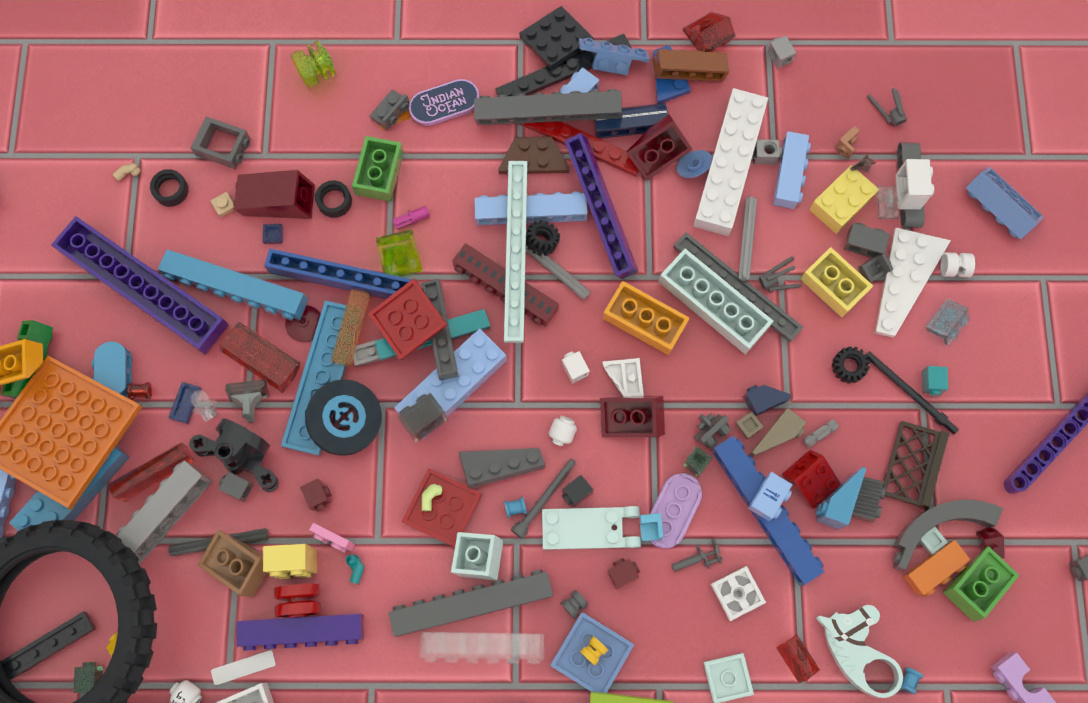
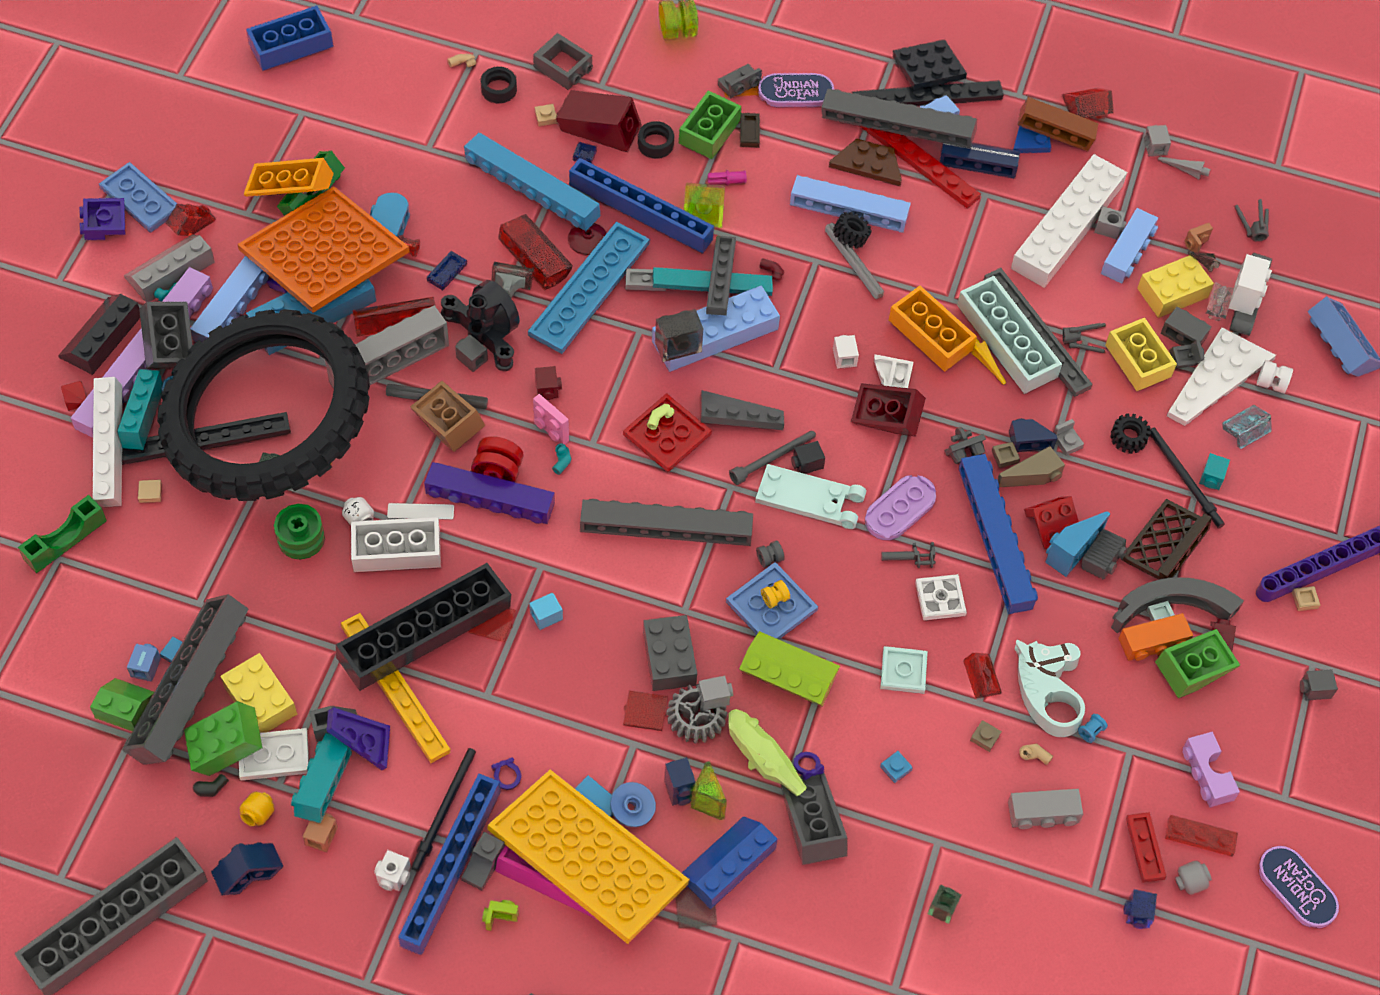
camera: 15 degrees right, 15 degrees down
brick [51,216,229,355] -> none
clear hips [191,391,219,422] -> none
light yellow brick [263,544,317,580] -> none
black wheel [305,379,382,456] -> none
clear orange tile [331,289,370,367] -> none
red plate [368,279,448,360] -> none
clear brick [420,632,544,664] -> none
light aqua brick [451,532,503,580] -> none
dark red brick [452,243,559,327] -> none
light aqua plate [504,161,527,343] -> none
dark azure bush [504,497,527,518] -> none
white head [549,416,577,446] -> none
dark purple brick [565,133,639,279] -> none
medium blue bracket [578,38,650,75] -> none
dark red brick [607,558,640,590] -> none
dark red slope [626,114,693,181] -> none
medium azure panel [639,513,663,541] -> none
medium blue dish [677,150,712,178] -> none
clear green brick [682,446,712,477] -> none
light grey axle [738,196,757,281] -> none
light blue brick [748,472,792,521] -> none
light grey axle [803,419,839,447] -> none
none -> dark brown tile [740,113,760,148]
none -> dark red arm [759,258,784,281]
none -> yellow piece [971,339,1006,385]
none -> light grey bracket [1054,419,1084,456]
none -> light grey piece [1158,156,1211,179]
none -> tan tile [1292,586,1320,611]

